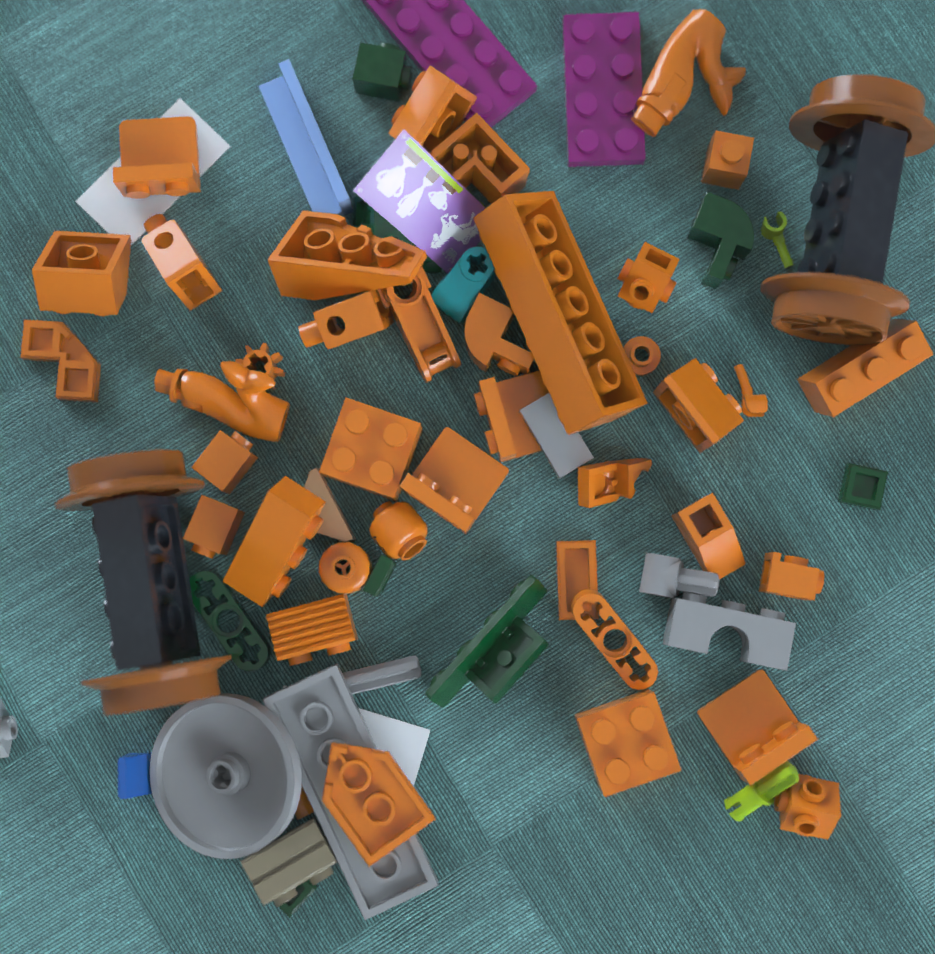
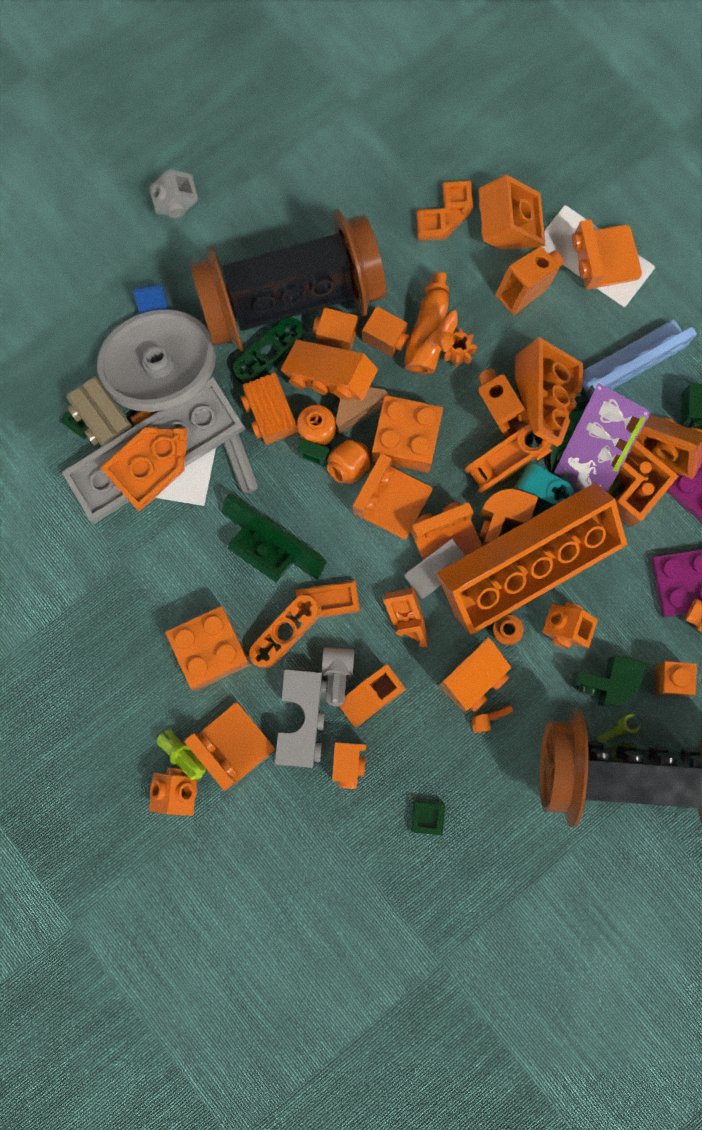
camera: 80 degrees right, 5 degrees down
orange brick [797,318,934,417] -> none

